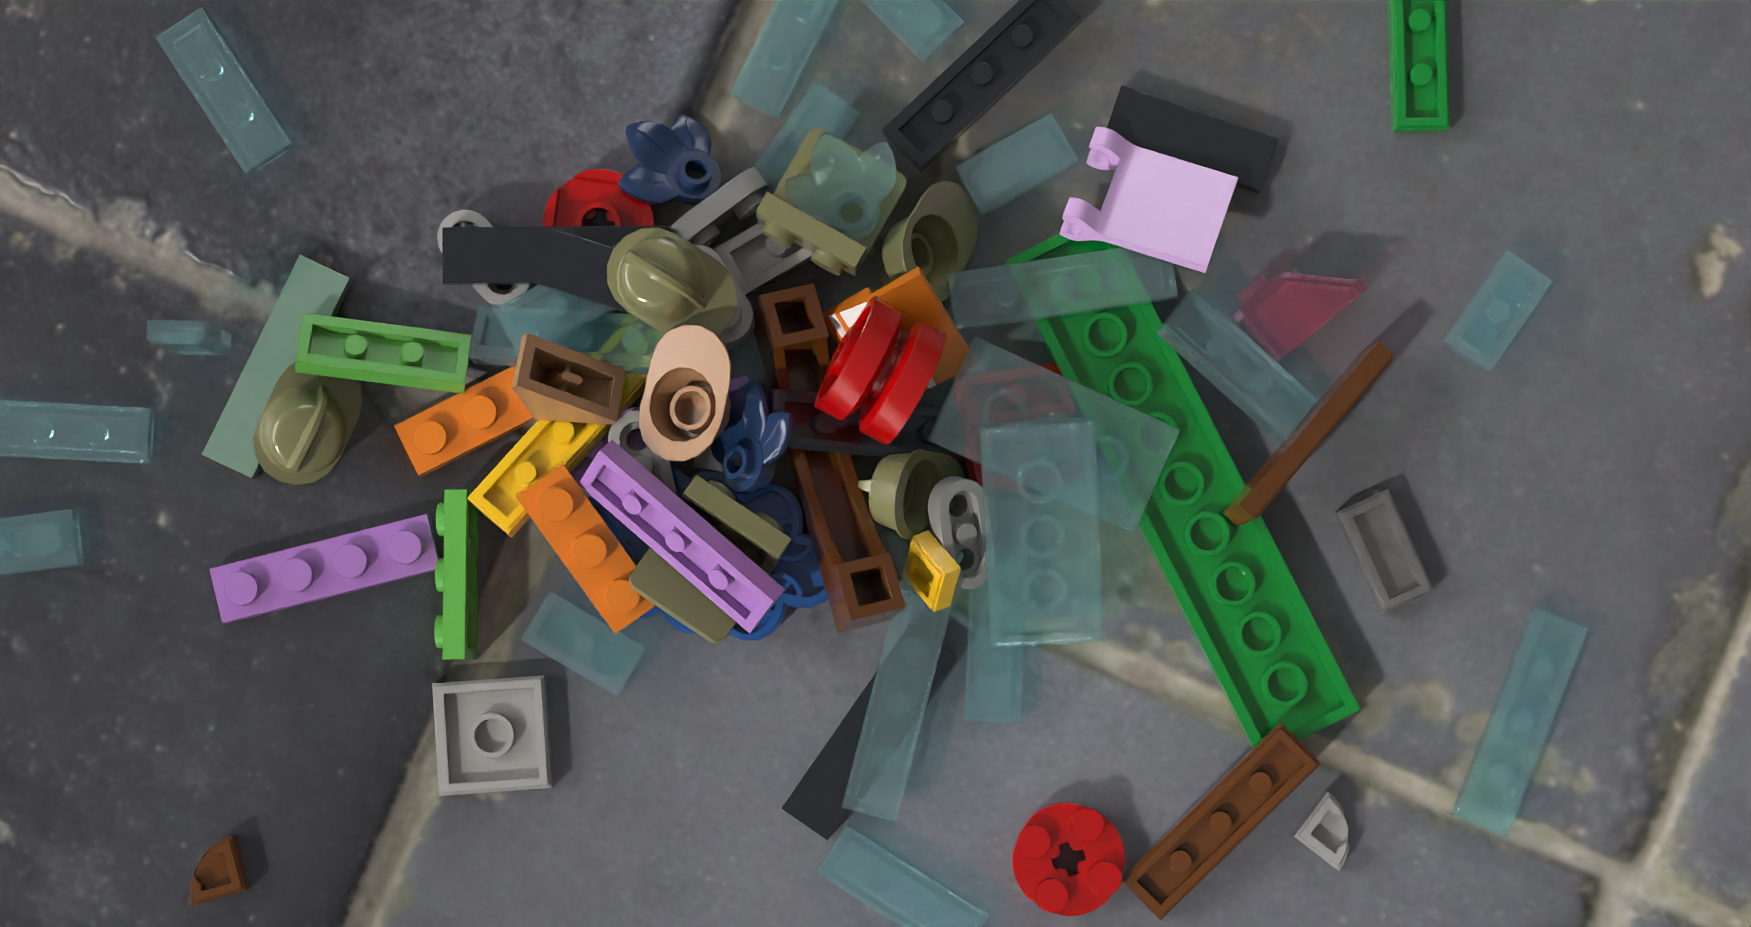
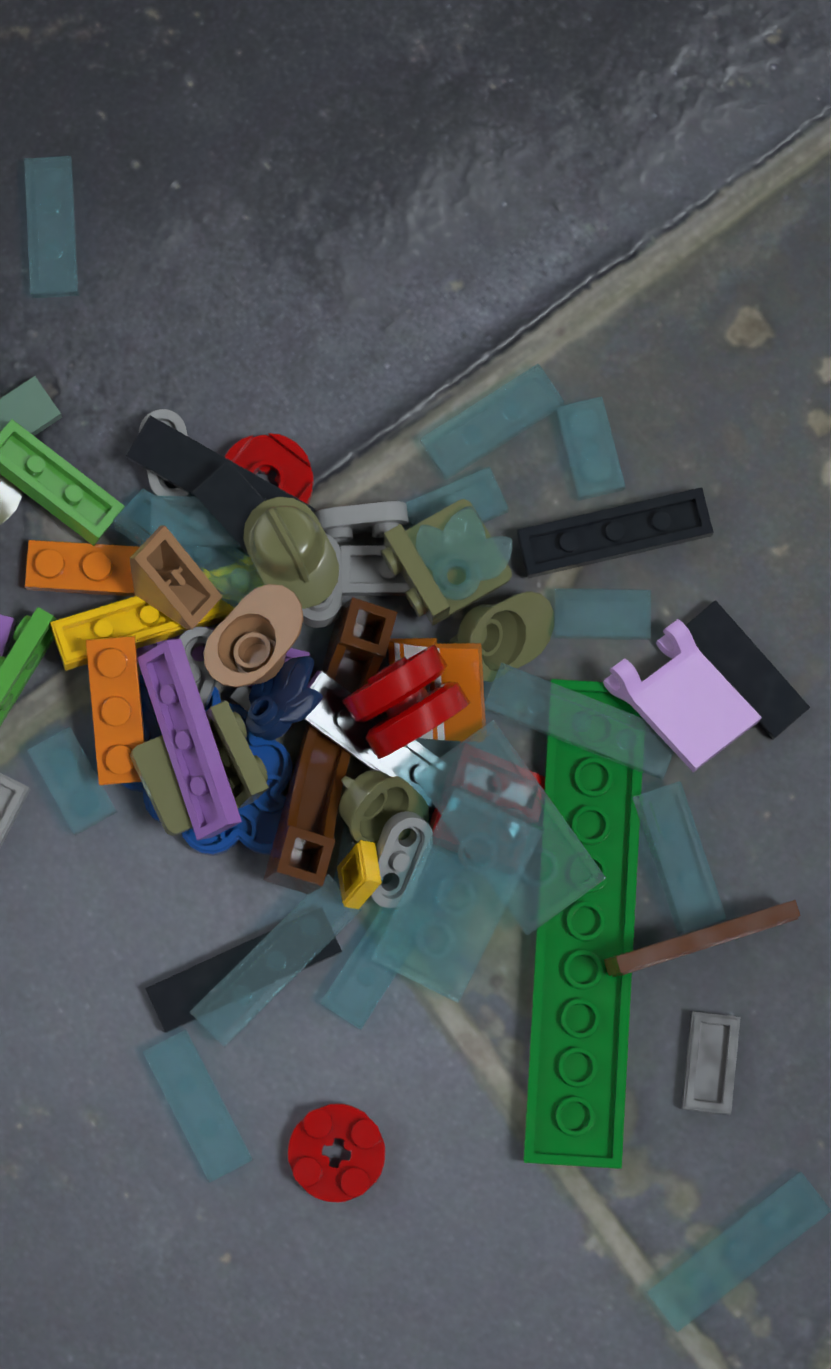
camera: 30 degrees right, 5 degrees down
dark blue plate [618,114,722,206] -> none
reddish brown tile [1122,721,1321,920] -> none
clear pink slope [1231,272,1368,365] -> none
light grey tile [1292,791,1349,871] -> none

